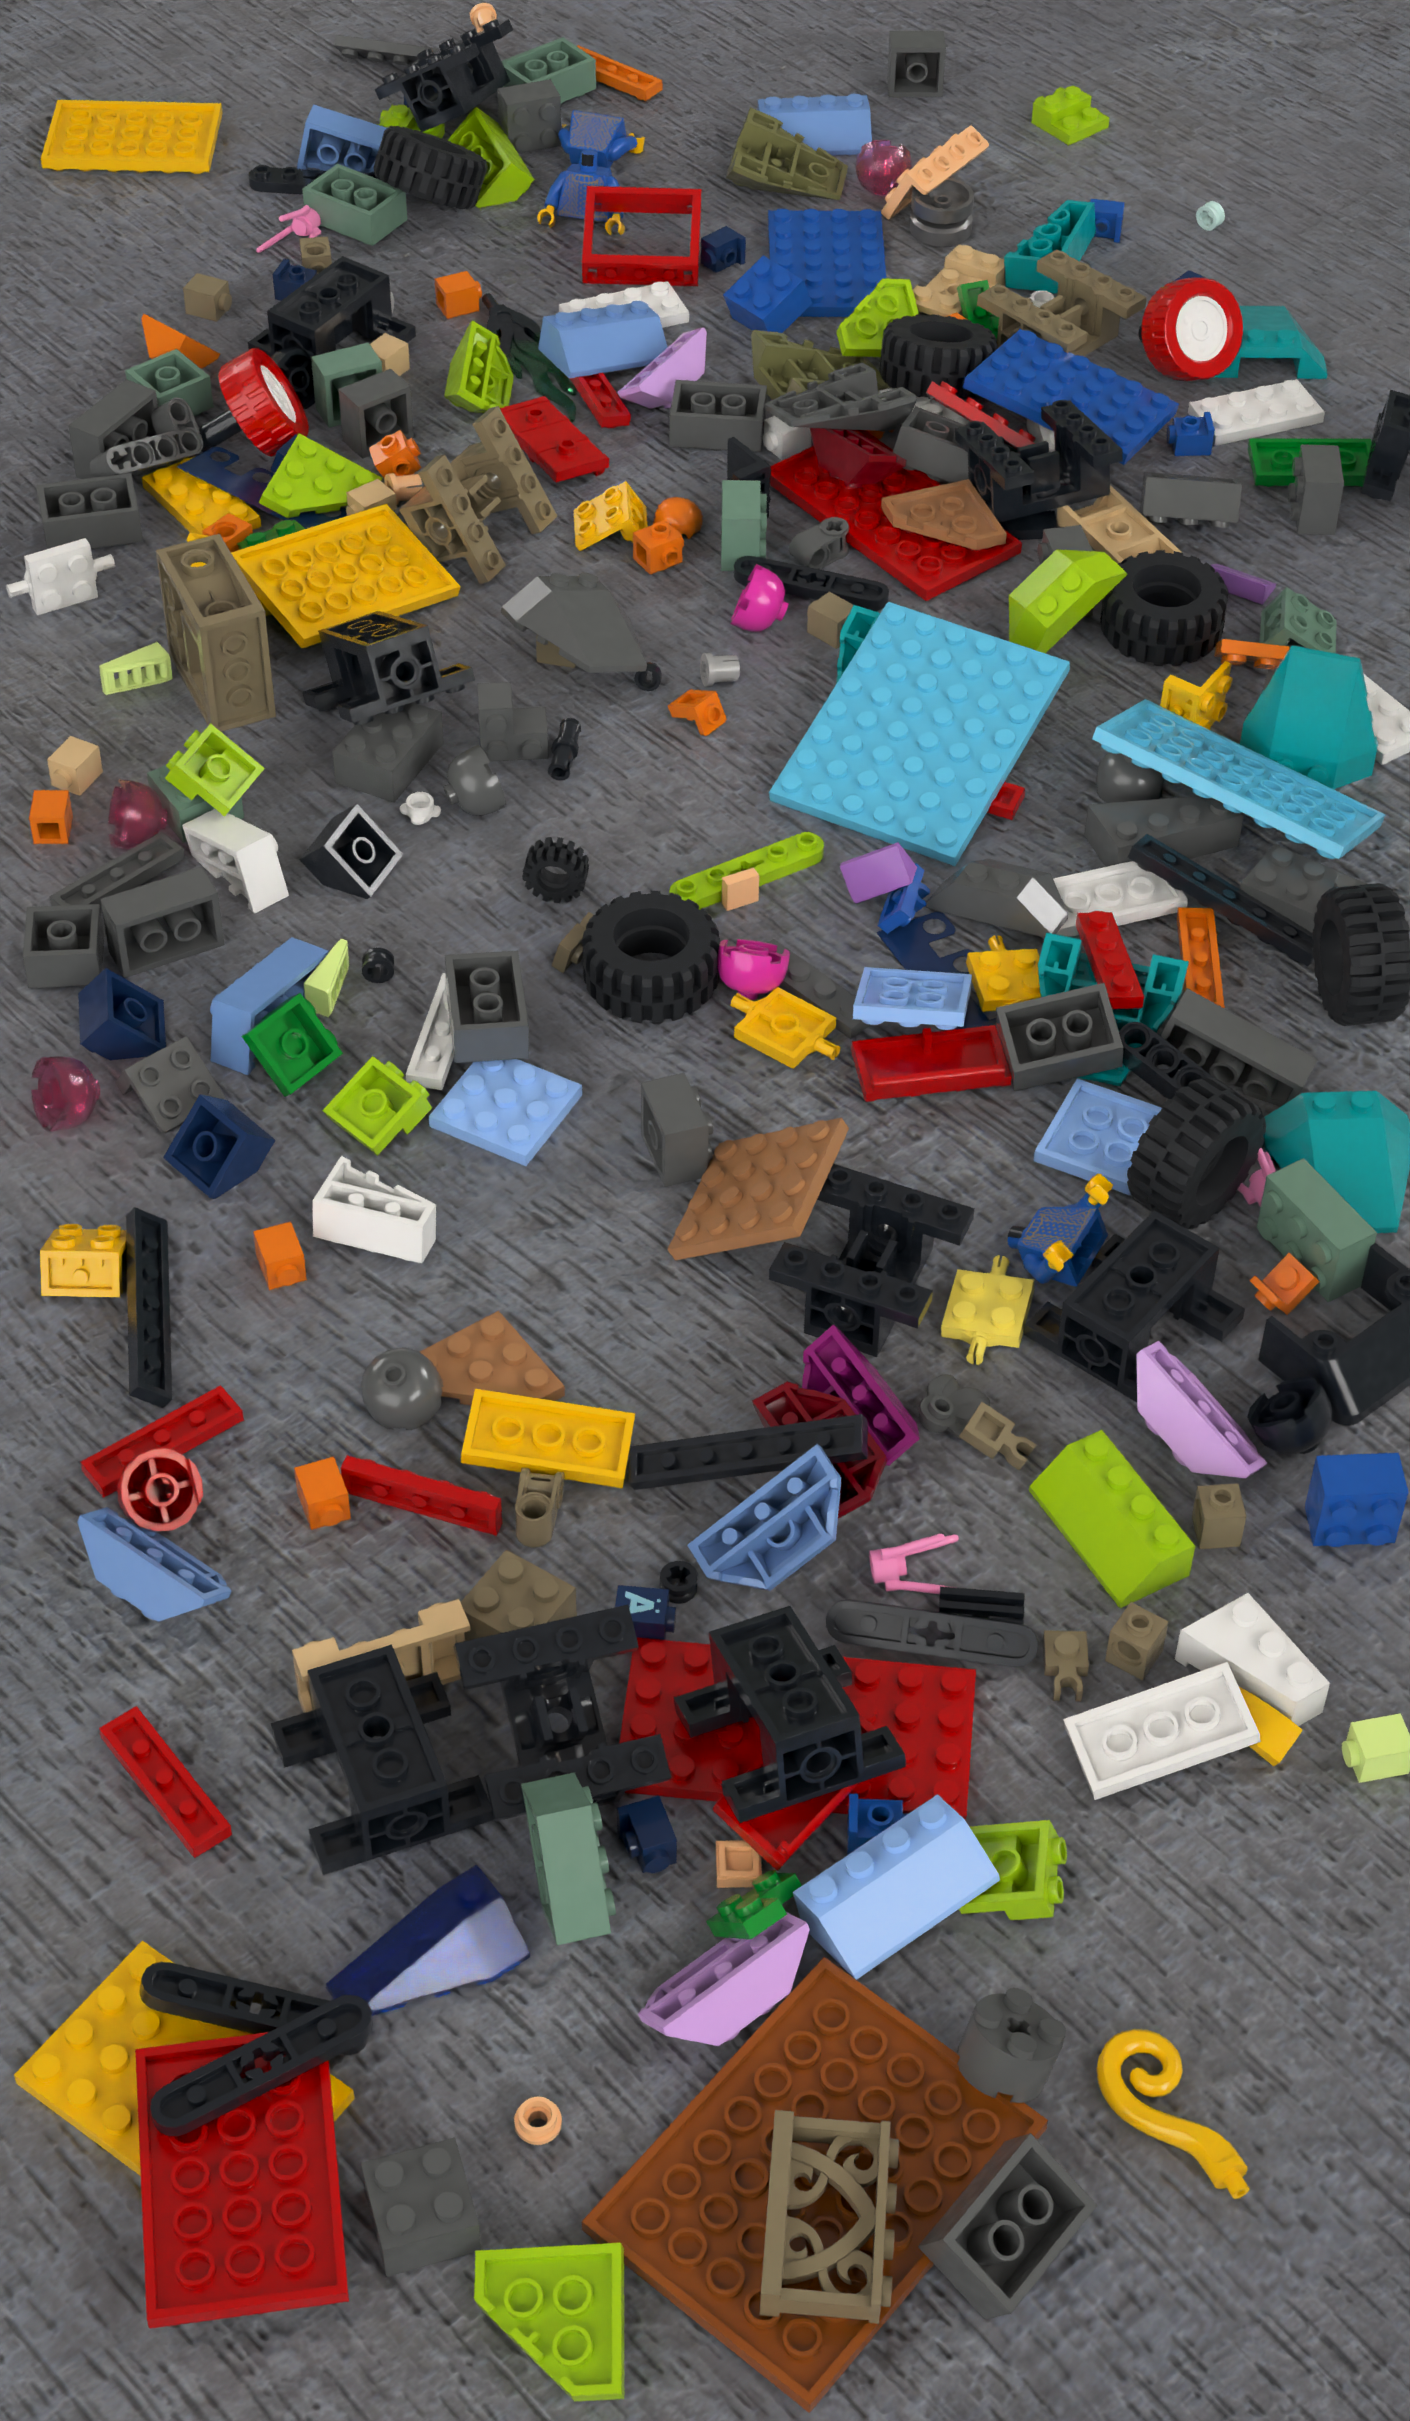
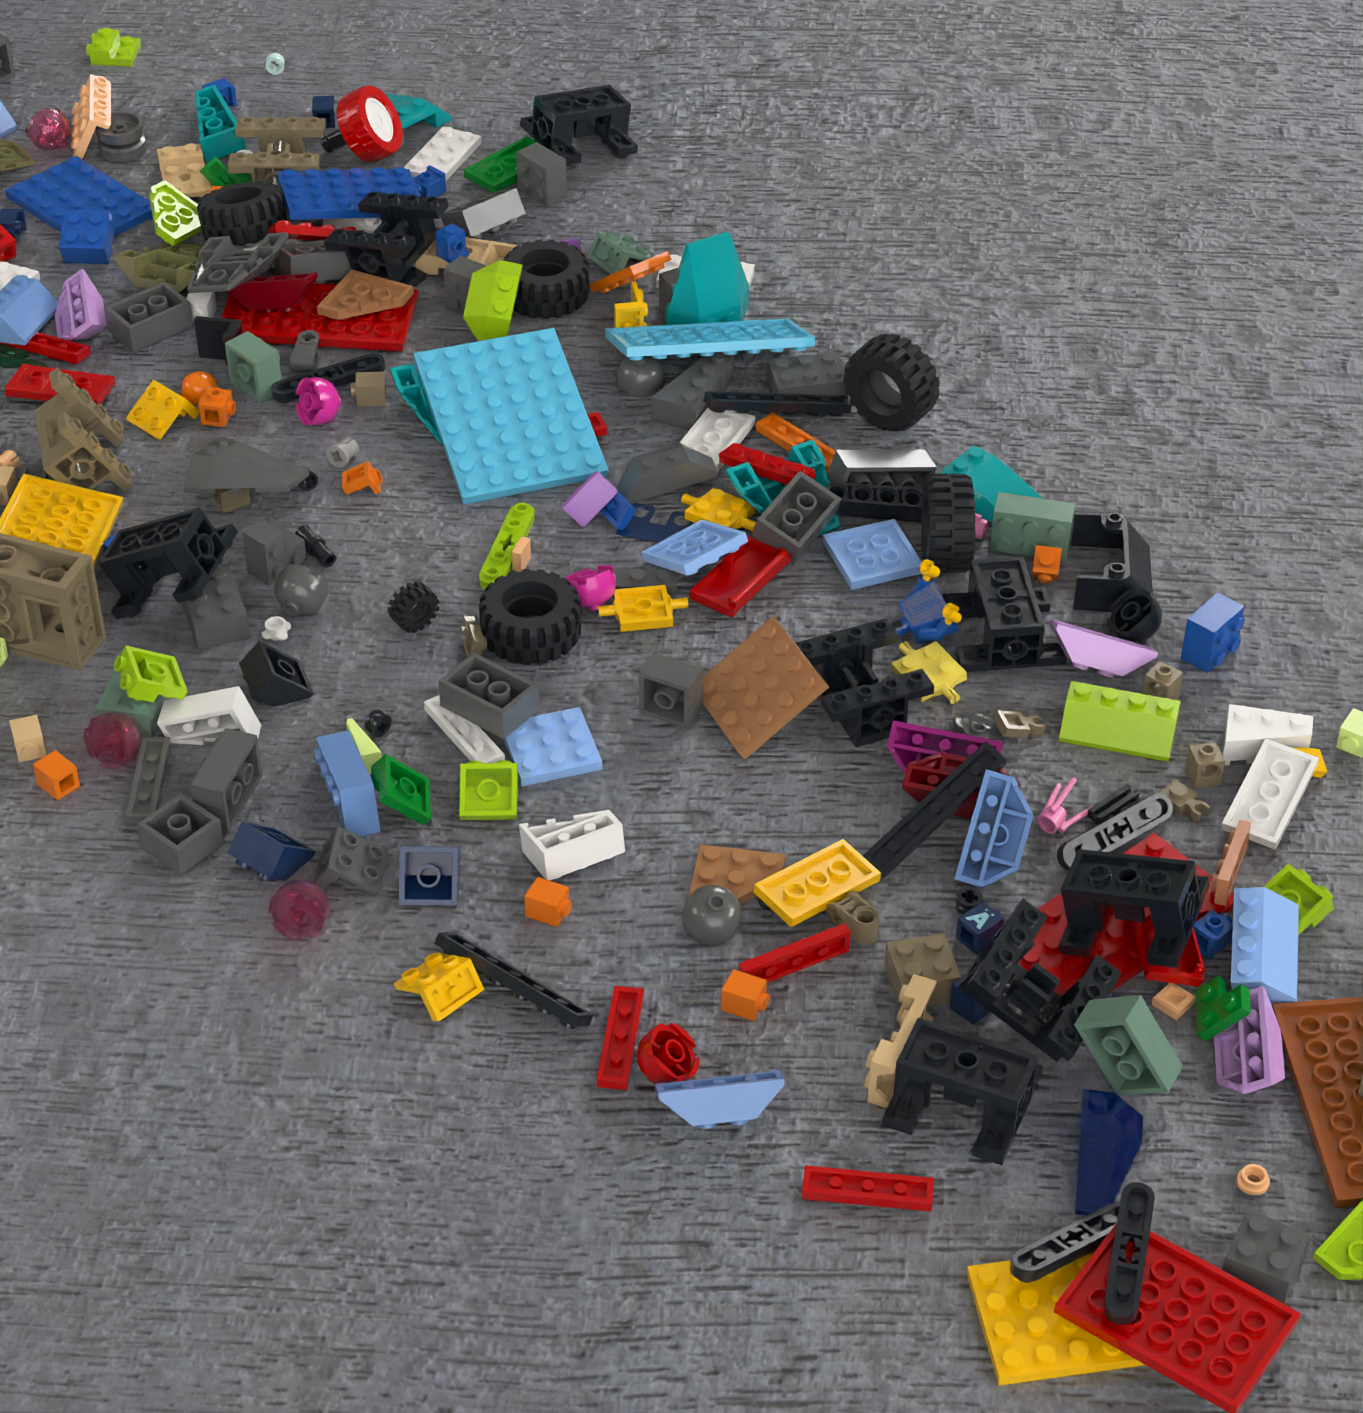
camera: 45 degrees left, 5 degrees down
none -> blue brick [435,223,469,263]
none -> nougat plate [1211,820,1251,906]

